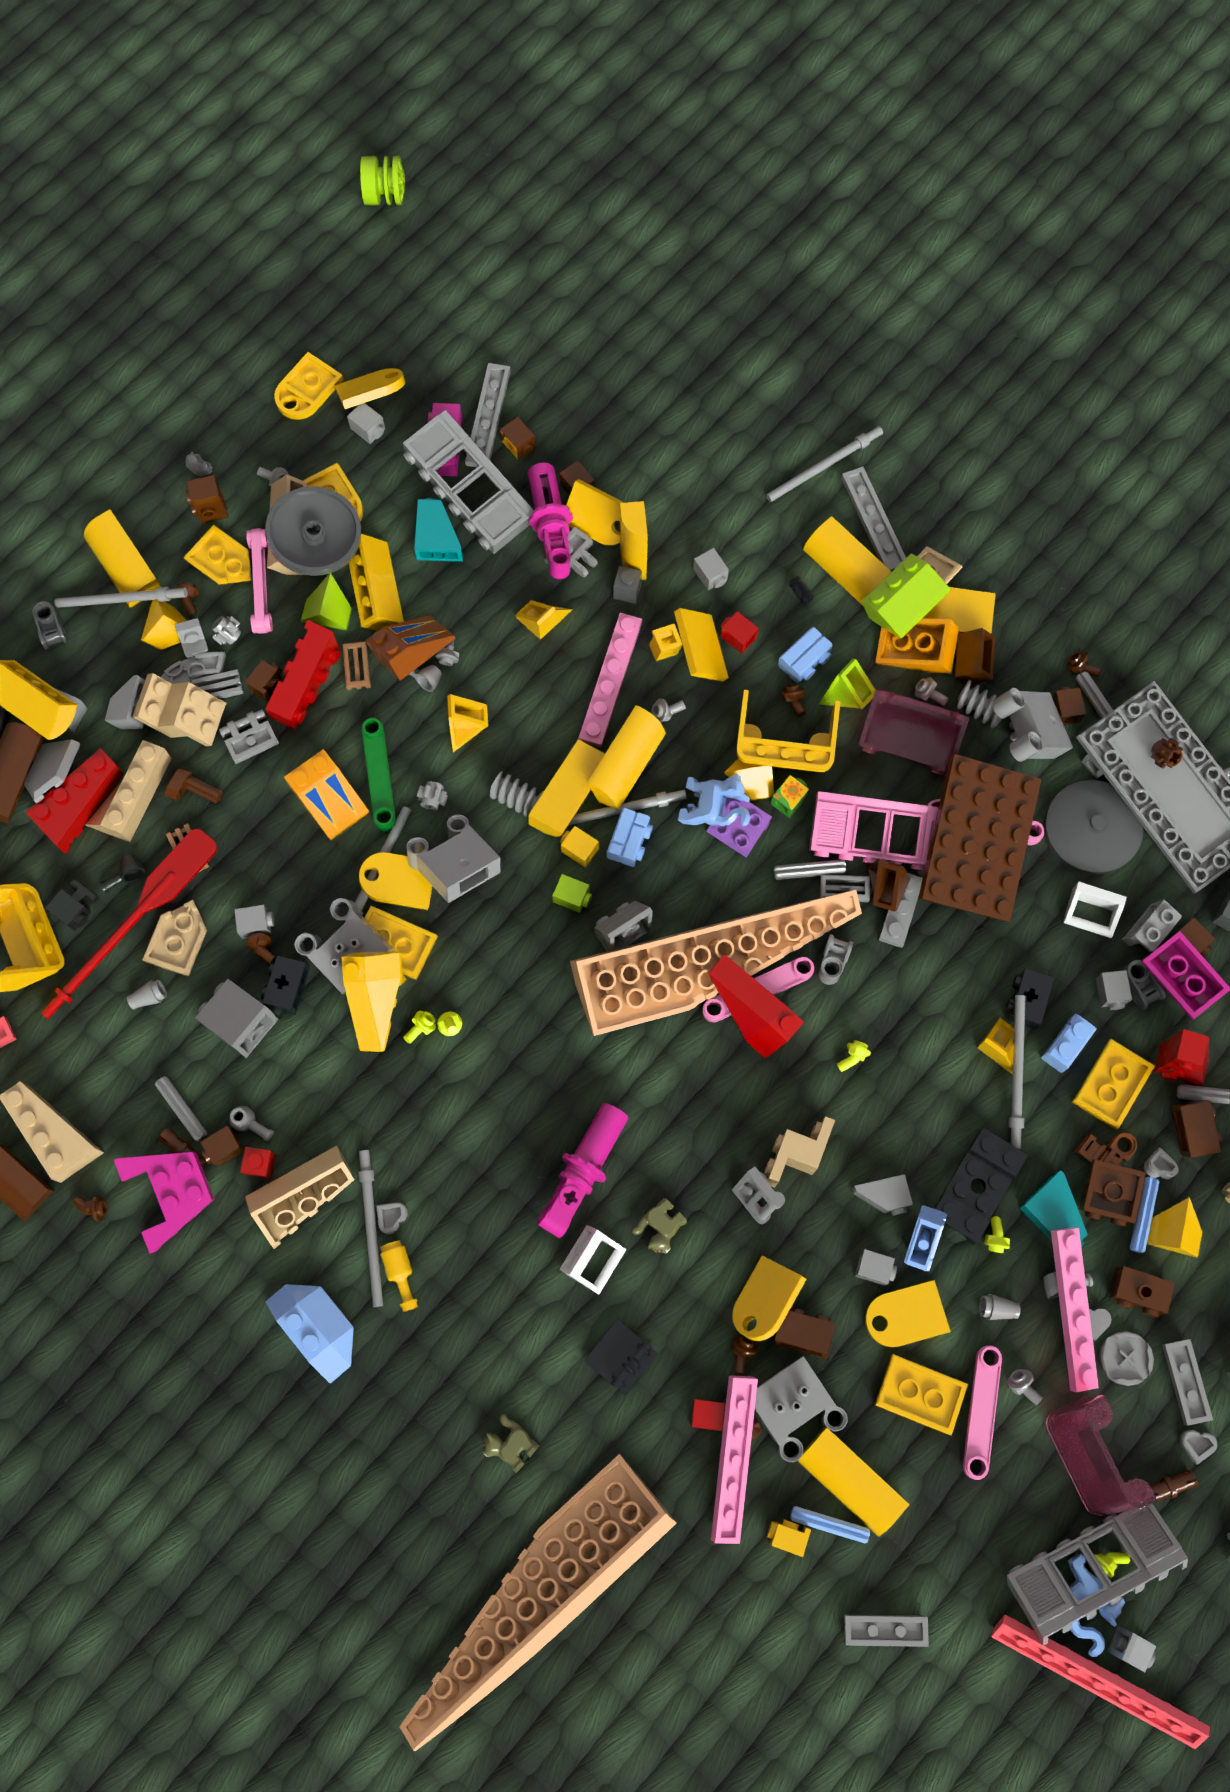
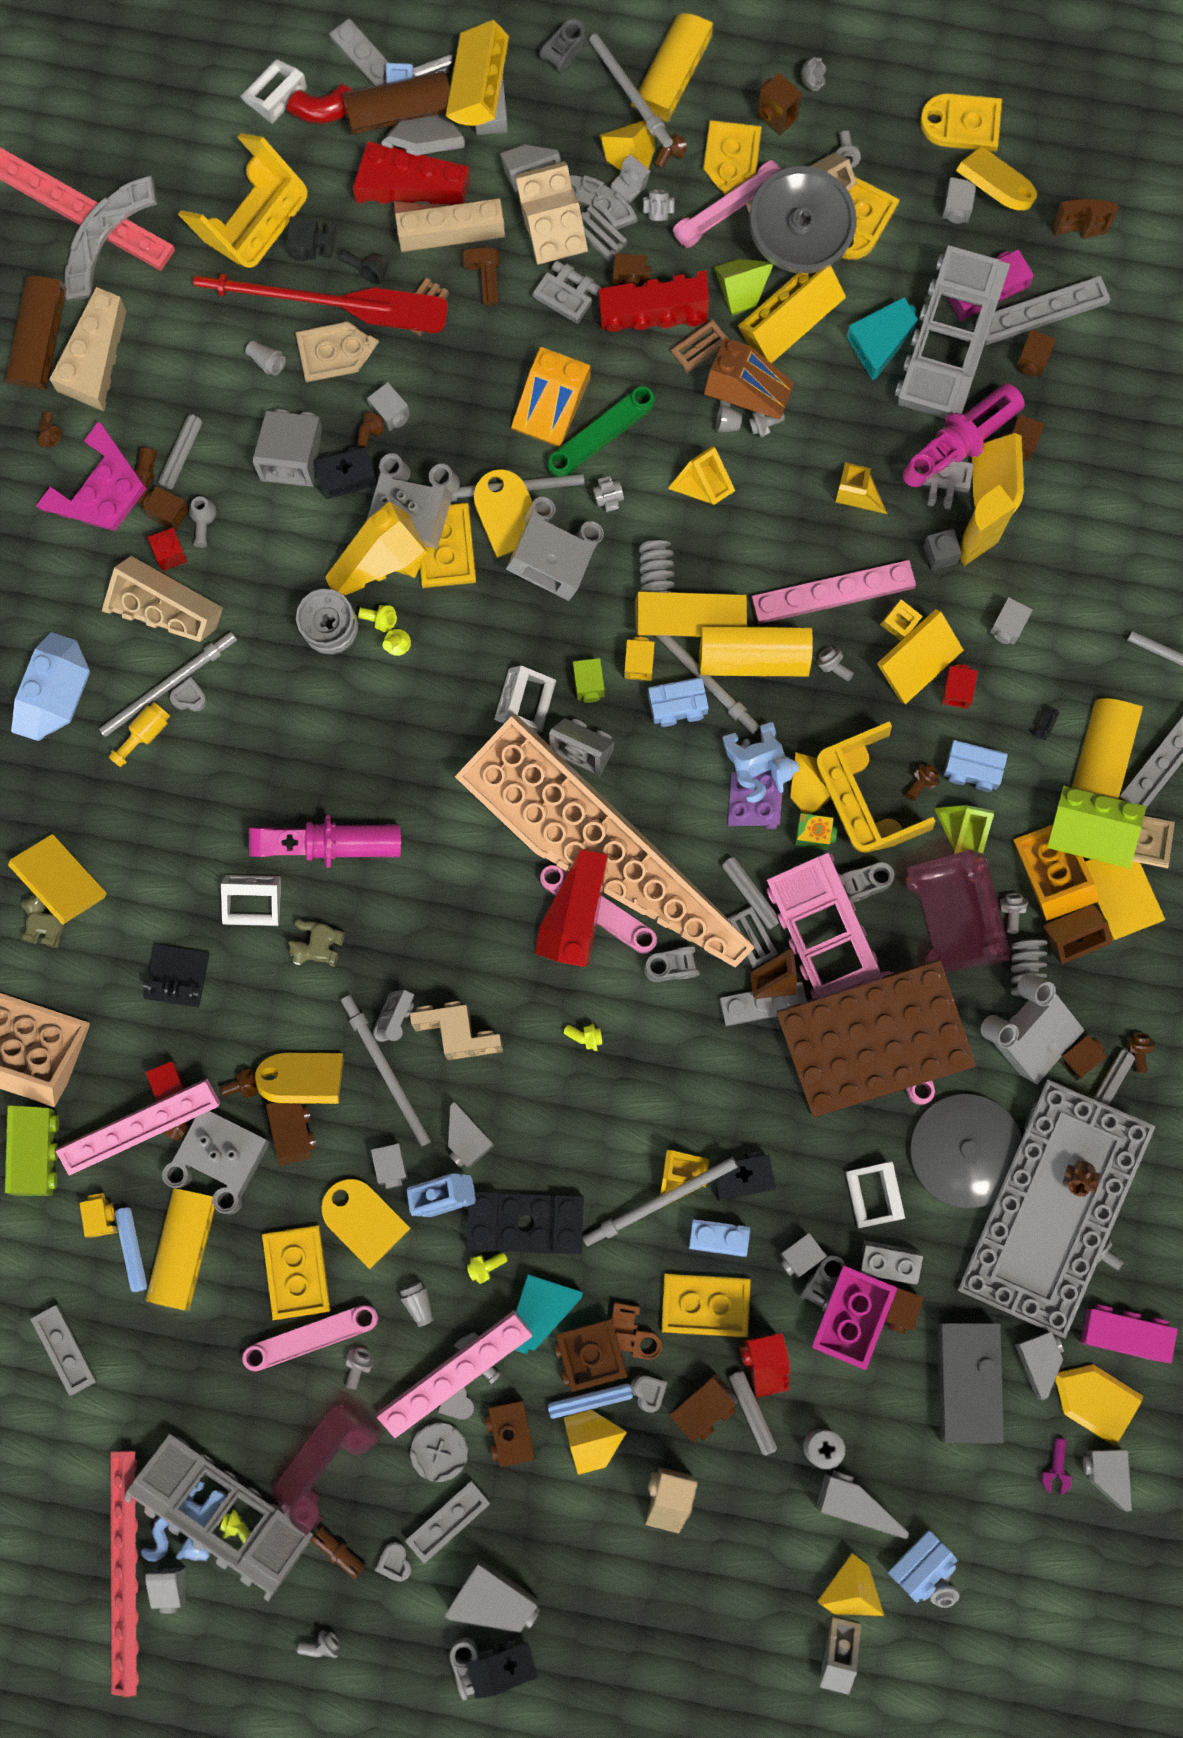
camera: 60 degrees right, 5 degrees up
none -> lime slope [5,1106,59,1196]
none -> yellow tile [8,834,107,925]
none -> light grey wheel [296,589,359,655]
none -> light grey bar [341,995,431,1147]
none -> white tile [494,666,556,732]
none -> light grey piece [841,862,894,903]
none -> reddish brown slope [1052,199,1119,239]

